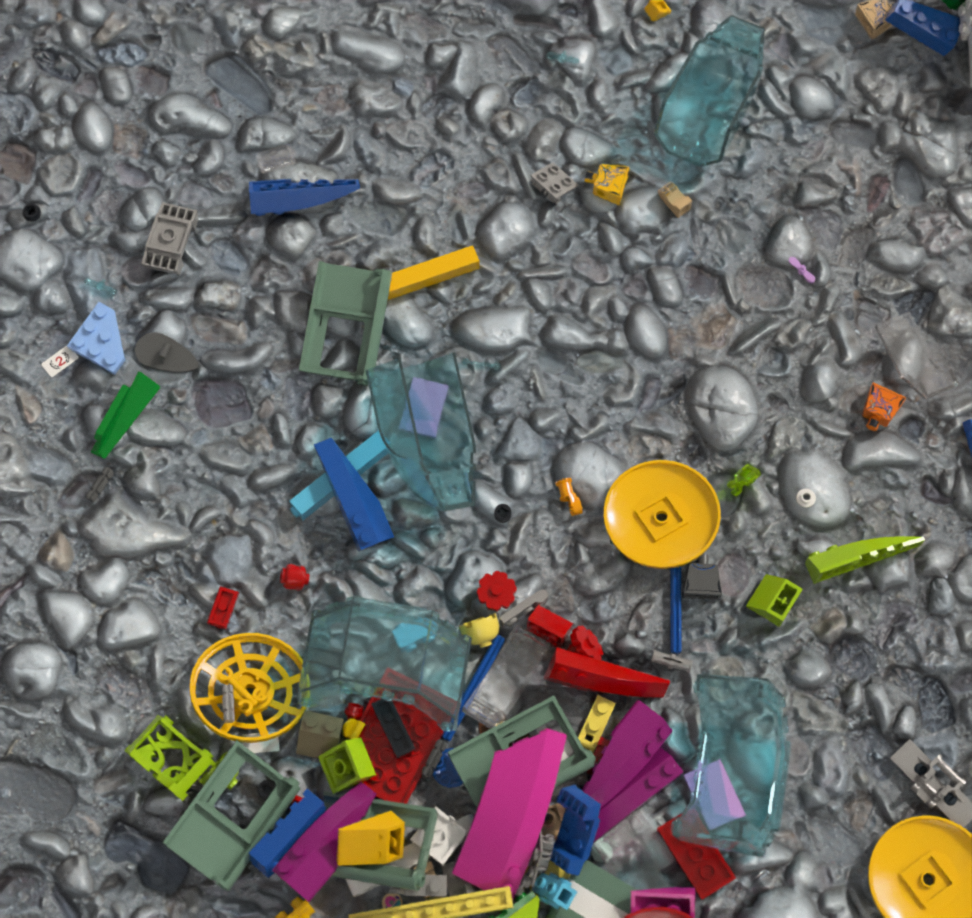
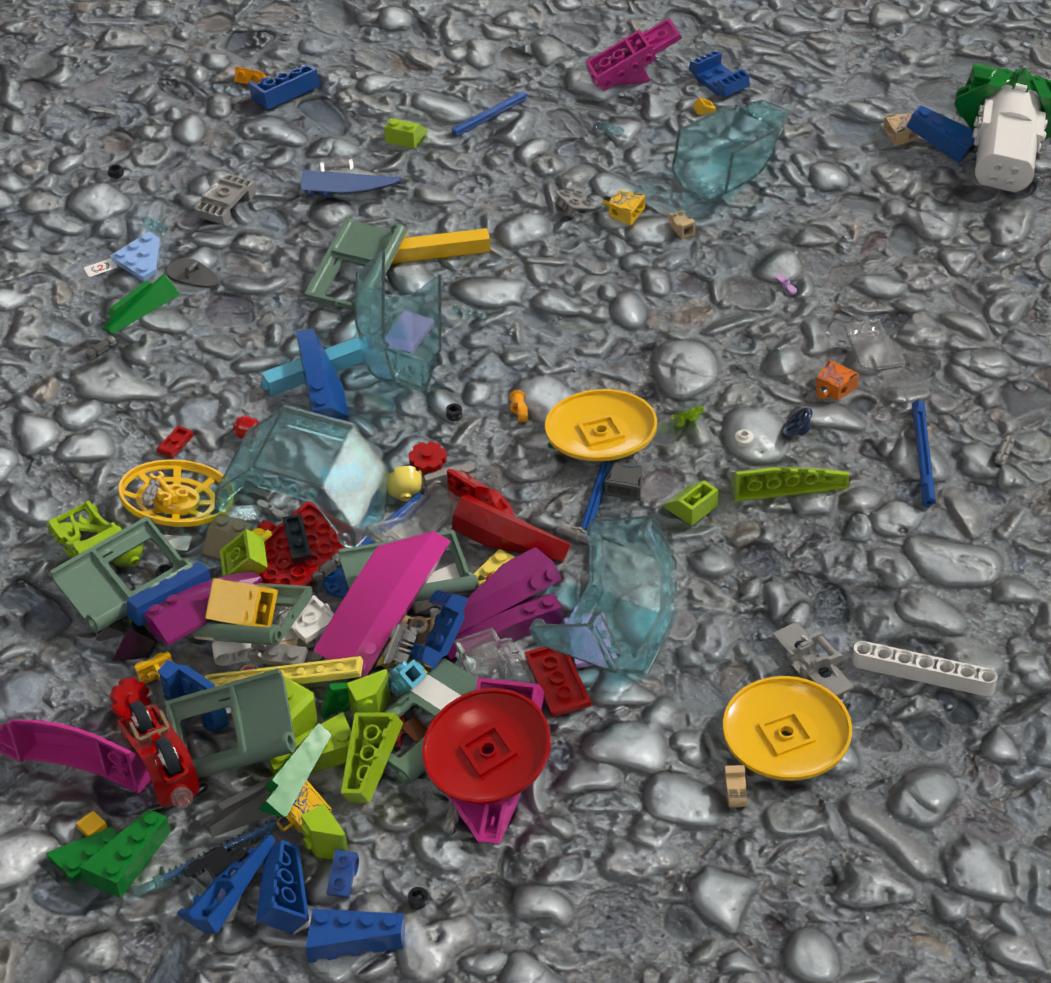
camera: 15 degrees right, 25 degrees down
none -> black slope [111,621,158,662]
none -> light orange hinge [234,66,267,84]
none -> blue wedge [248,64,320,110]
none -> lime slope [384,118,427,149]
none -> blue axle [451,91,527,137]
none -> dark blue piece [783,407,813,437]

